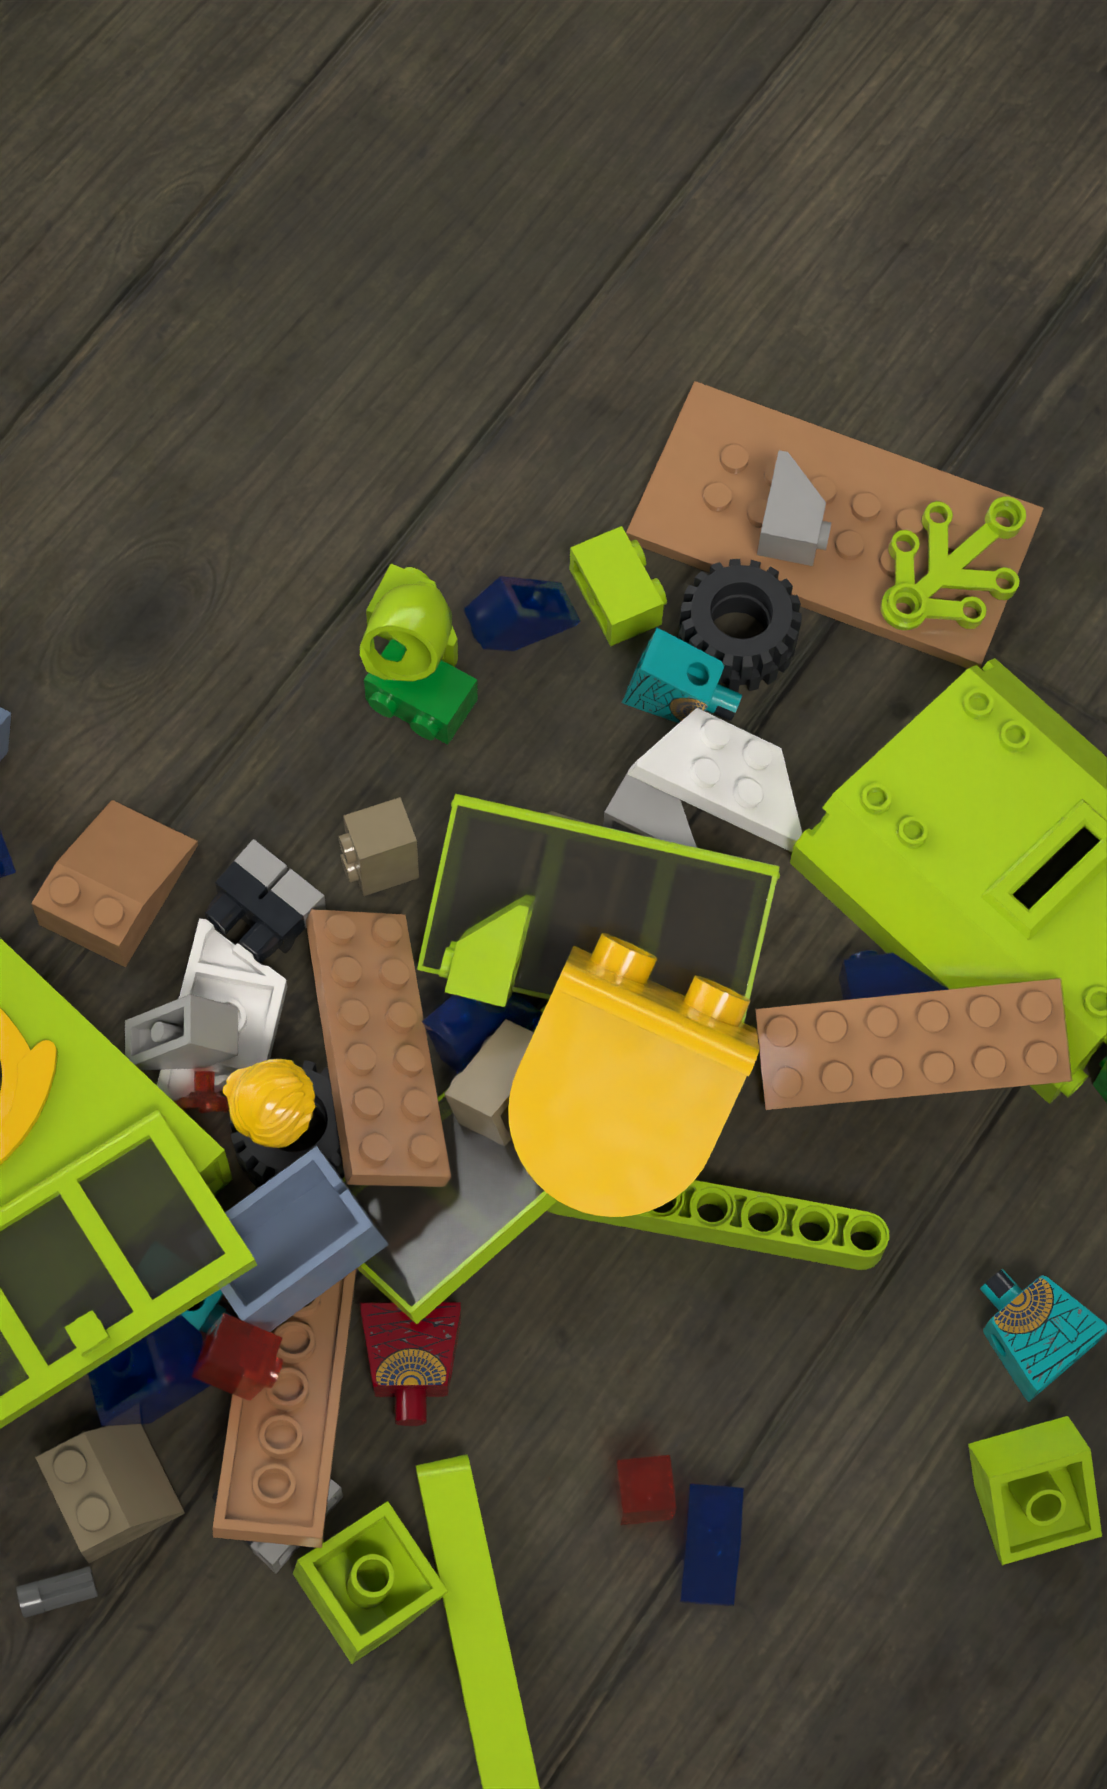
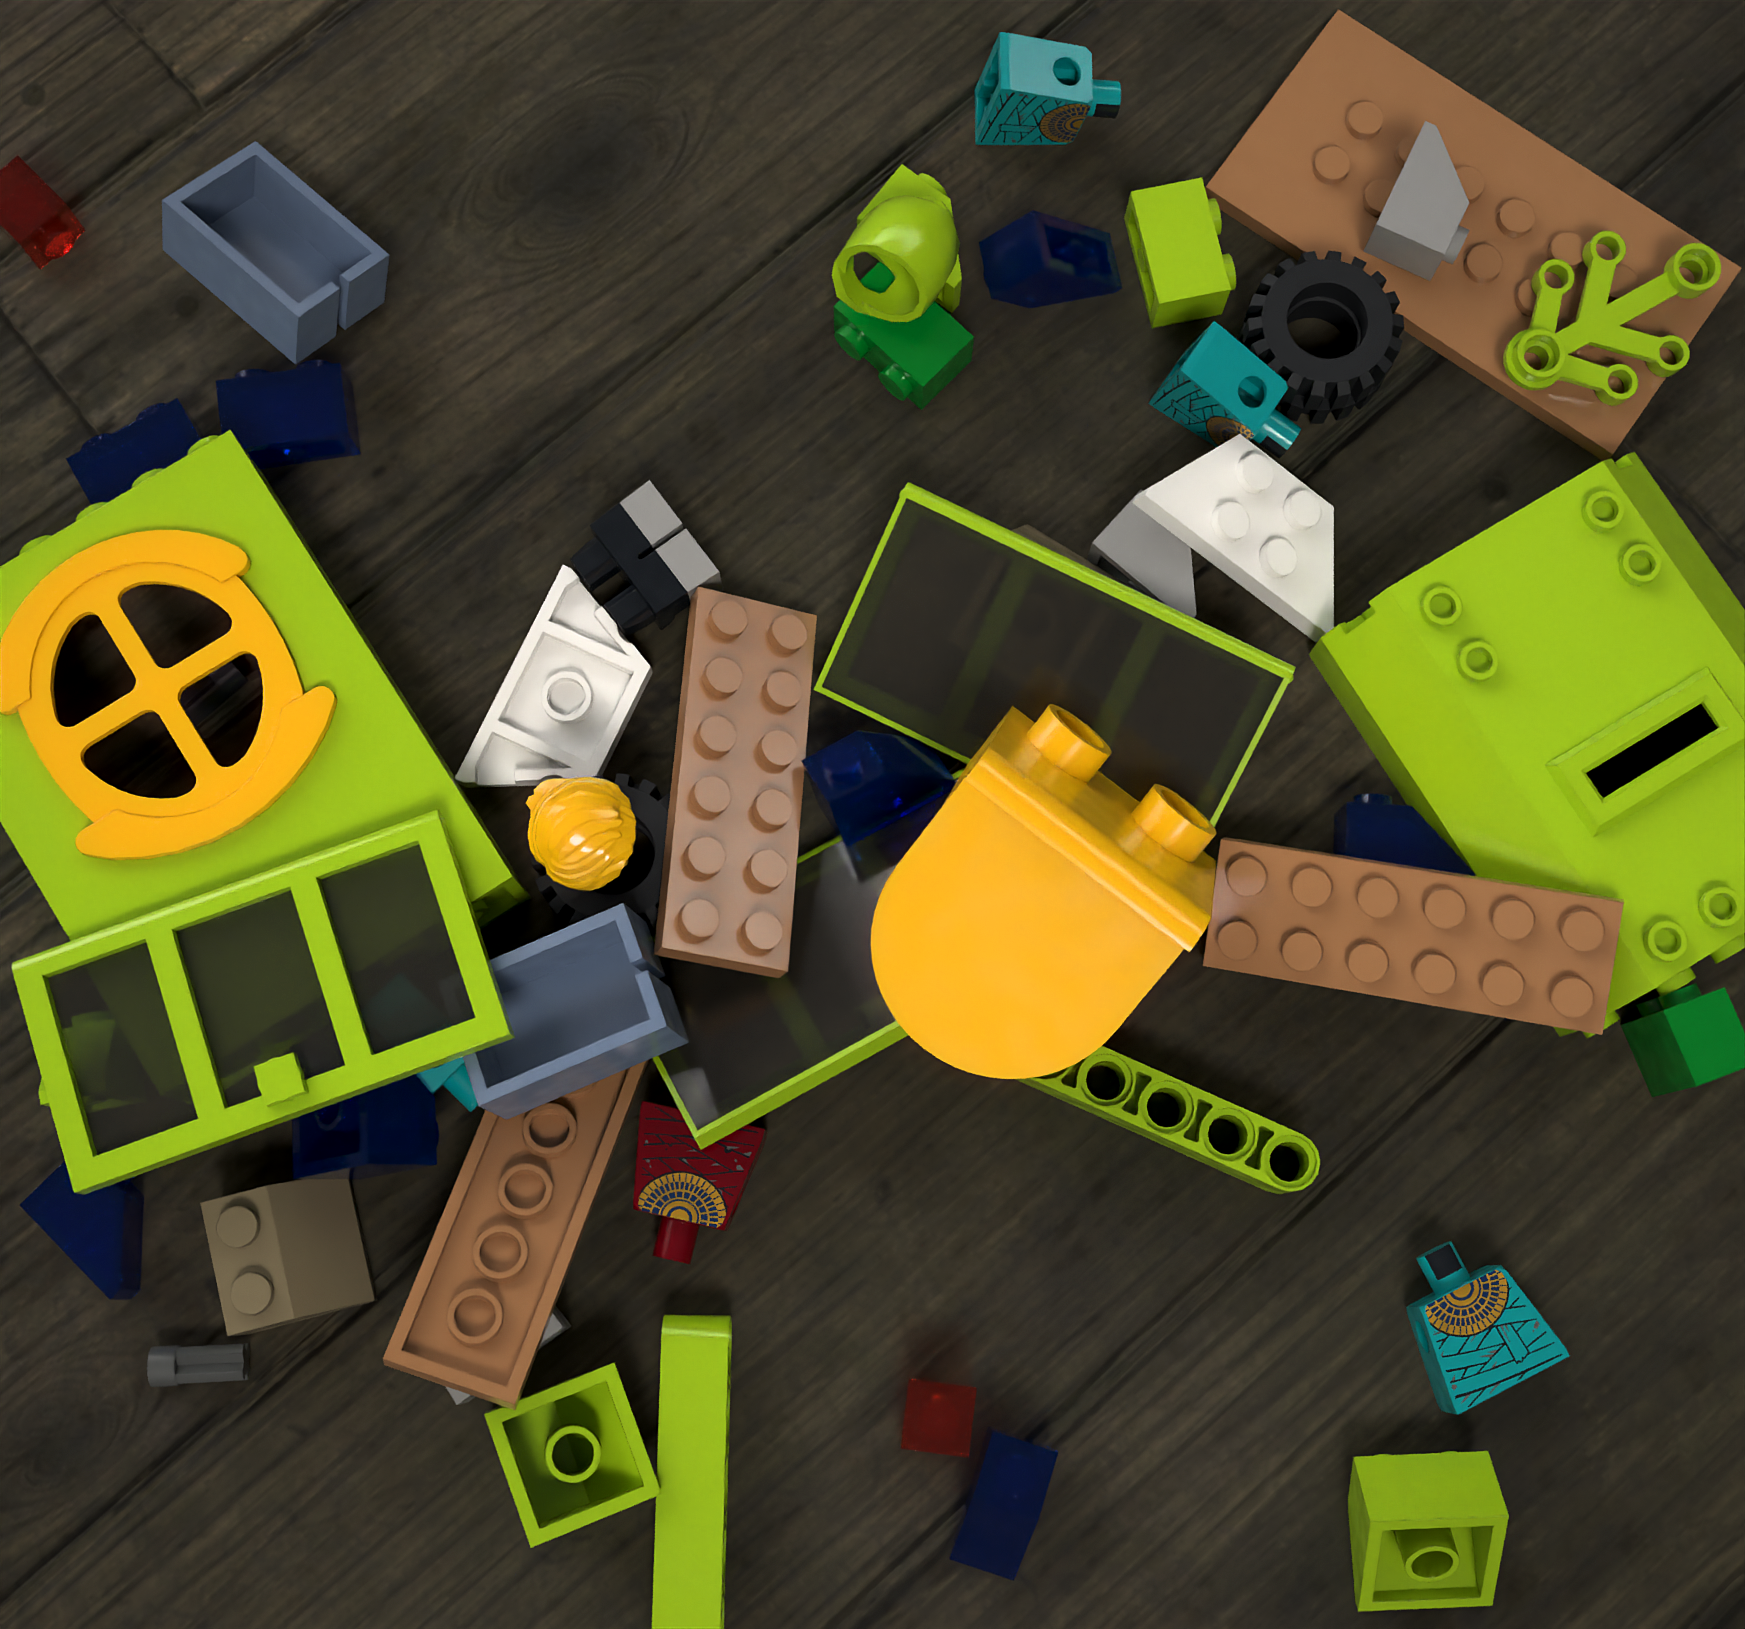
camera: 15 degrees right, 10 degrees up
medium nougat slope [31,800,198,967] -> none
light grey slope [125,994,239,1070] -> none
clear red plant [174,1071,230,1113] -> none
clear red brick [192,1313,283,1401] -> none
dark tan brick [338,797,419,896] -> none
lime slope [439,894,536,1007] -> none
dark tan brick [444,1019,534,1146] -> none
none -> teal torso [974,32,1121,145]

